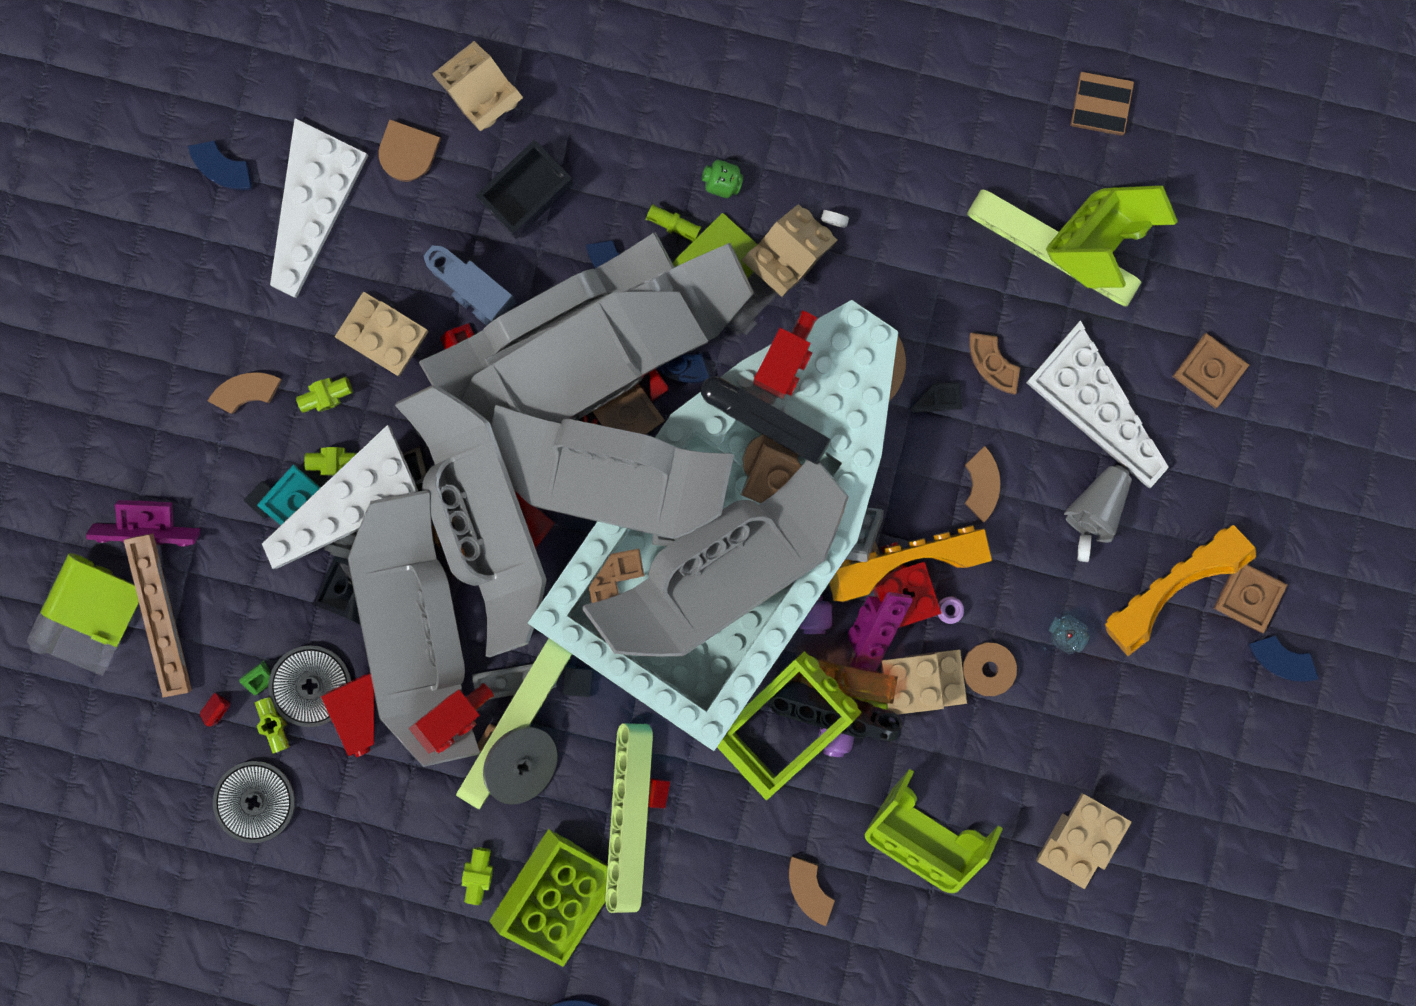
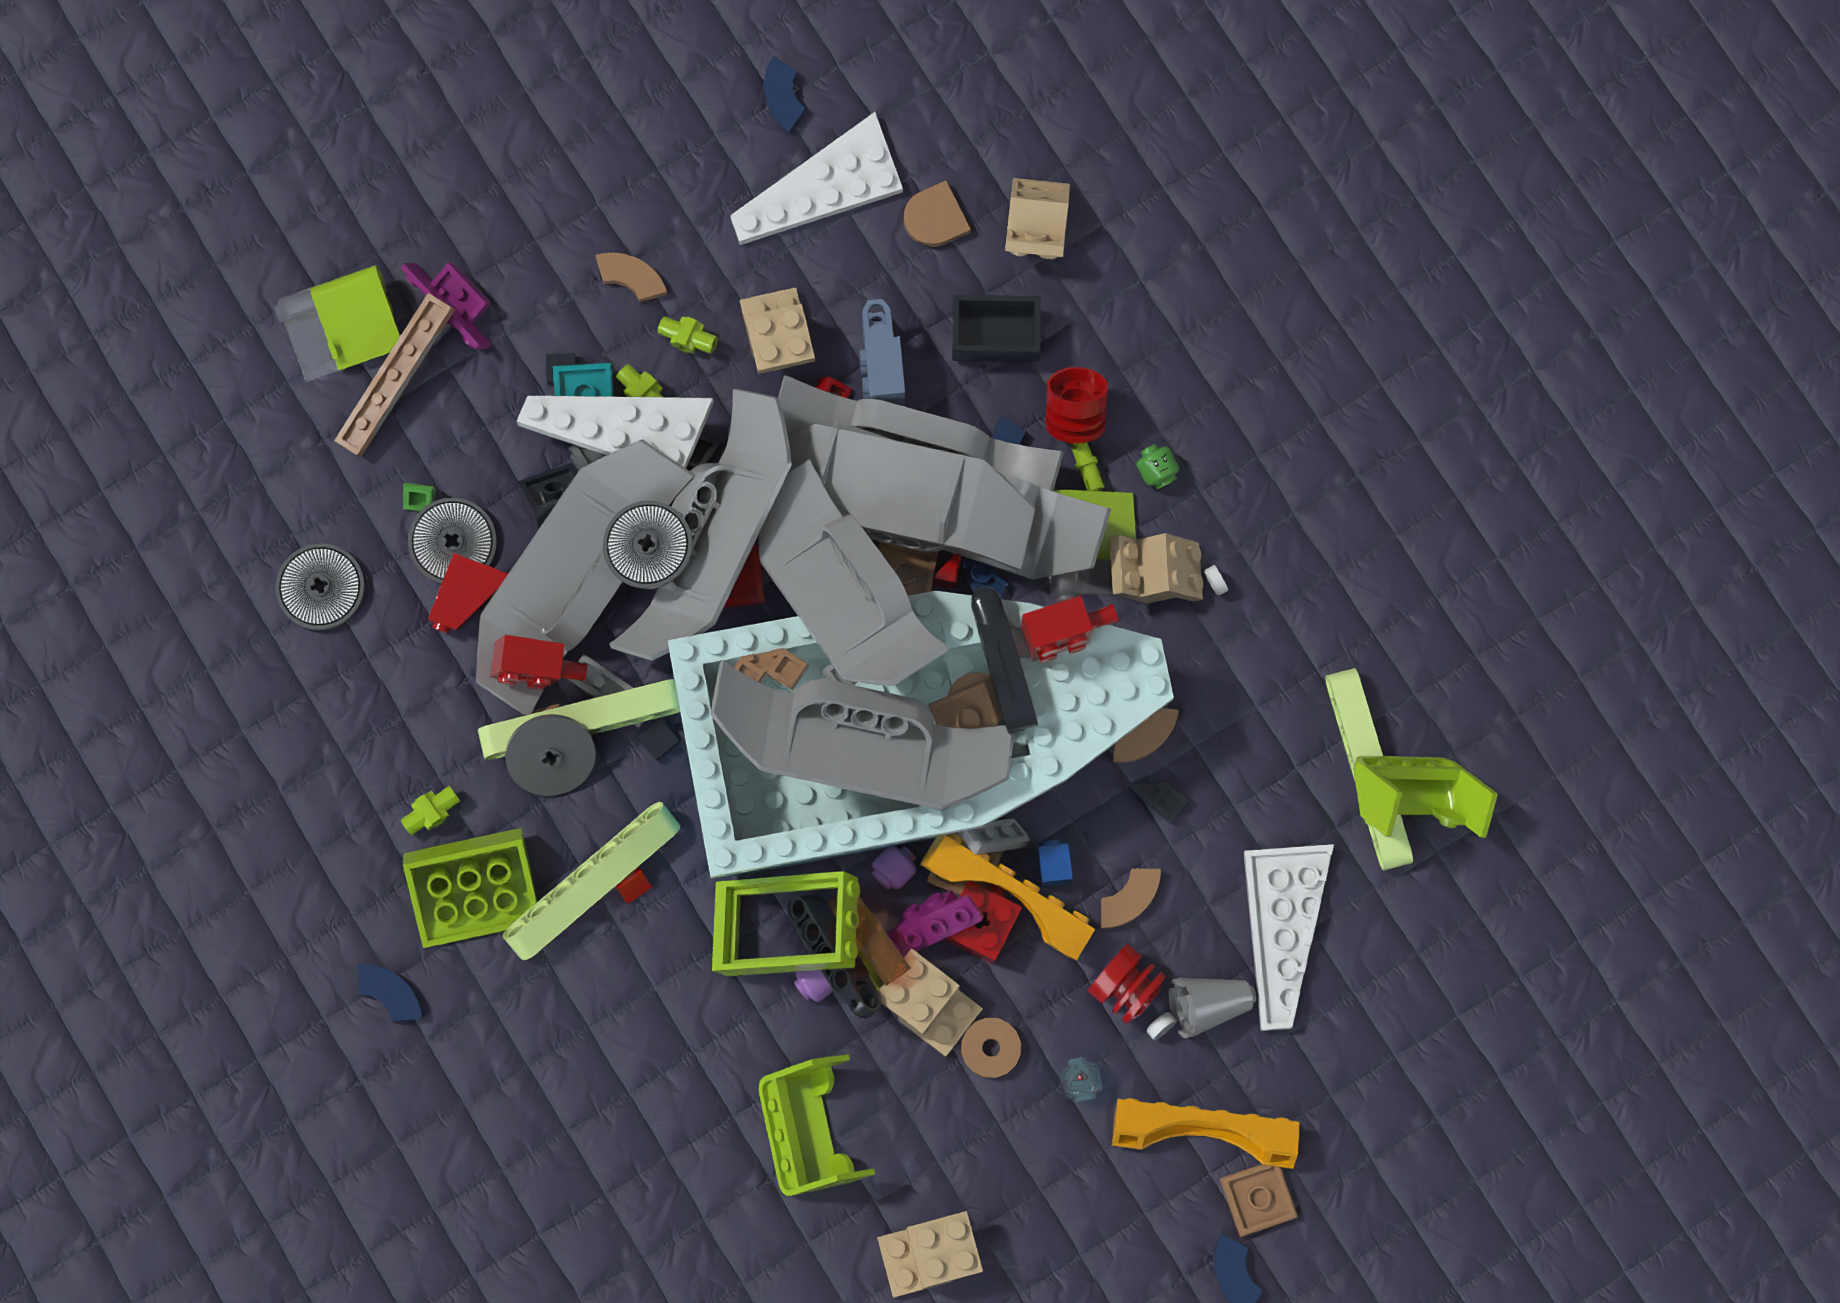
camera: 40 degrees right, 10 degrees down
red slope [200,693,231,727] -> none
lime axle [254,697,289,753] -> none
medium nougat tile [789,856,835,926] -> none
lavender plate [938,597,964,624] -> none
medium nougat tile [969,333,1020,395] -> none
tile [1070,72,1134,136] -> none
medium nougat tile [1172,333,1249,409] -> none
none -> piece [603,501,693,589]
none -> blue brick [1037,840,1073,887]
none -> red wheel [1045,367,1108,443]
none -> red wheel [1087,943,1167,1025]

